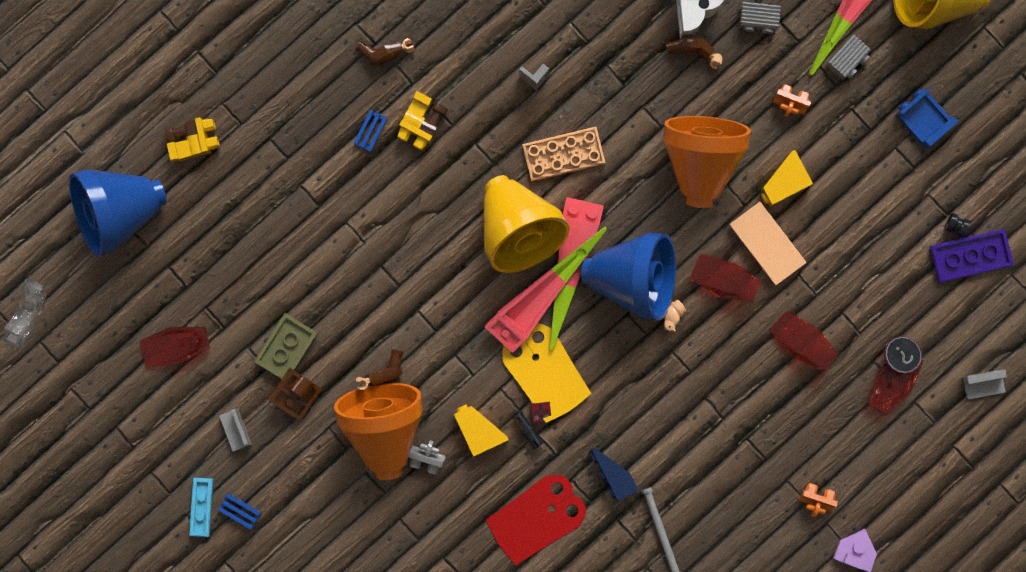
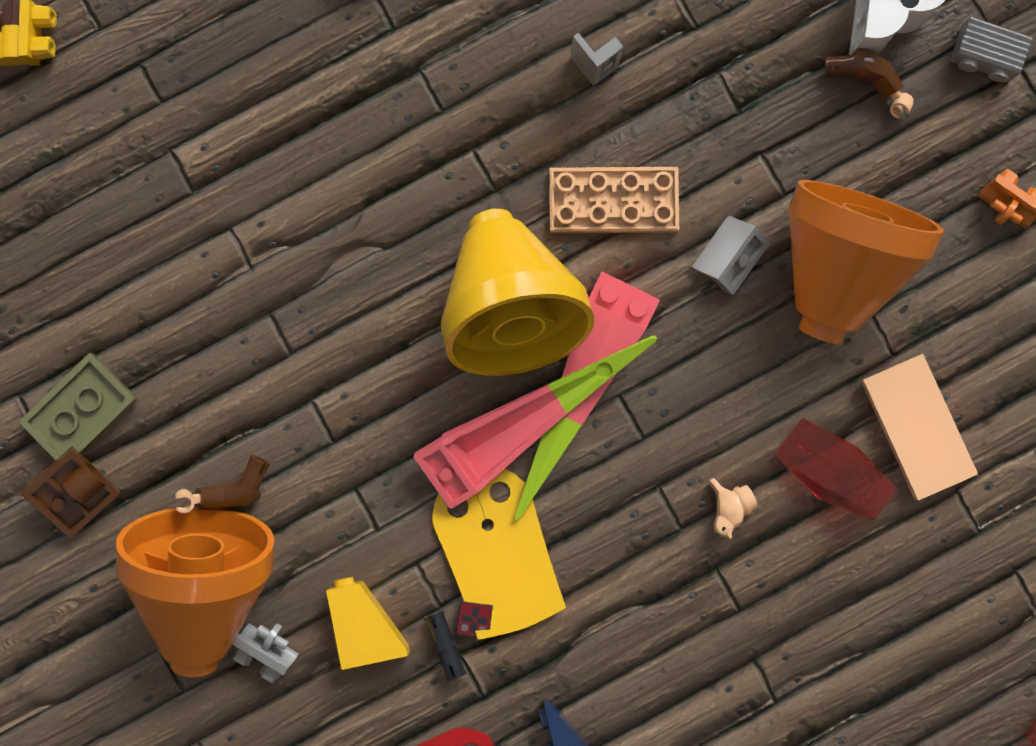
camera: 15 degrees right, 0 degrees up
blue tile [354,109,388,152] -> none
yellow hips [397,91,448,151] -> none
blue cone [581,233,676,320] -> none
yellow slope [760,150,813,207] -> none
clear red piece [770,310,838,371] -> none
none -> light grey panel [693,216,770,295]

